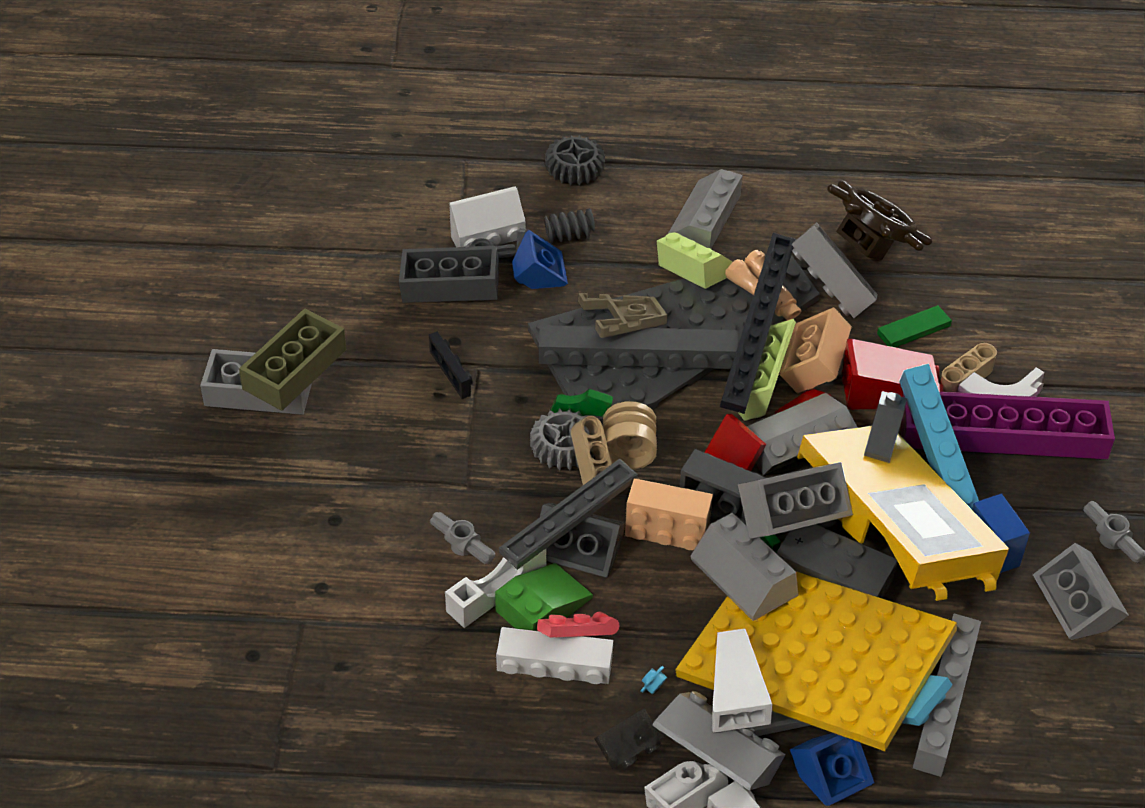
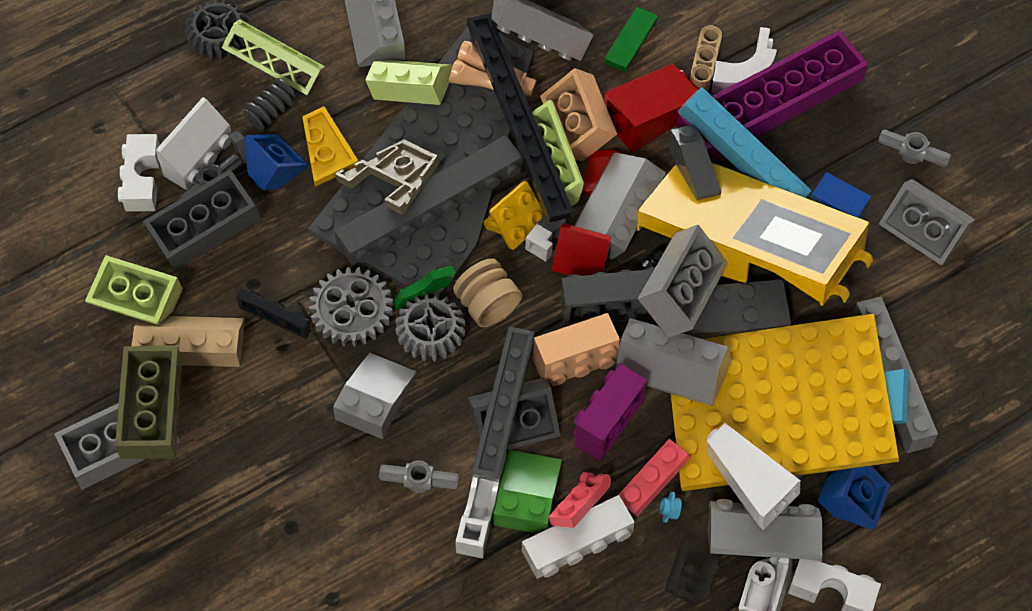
camera: 35 degrees left, 15 degrees up
tan beam [571,416,612,485] -> none
none -> yellowish green slope [85,255,183,325]
none -> white arch [118,134,160,211]
none -> tan slope [132,316,245,367]
none -> yellowish green fence [222,19,325,95]
none -> yellow wing [302,106,359,187]
none -> light grey gear [309,267,393,347]
none -> light grey slope [333,352,417,439]
none -> yellow bracket [483,181,545,250]
none -> white leg [525,215,566,262]
none -> magenta brick [573,363,647,462]
none -> coral plate [618,439,691,518]

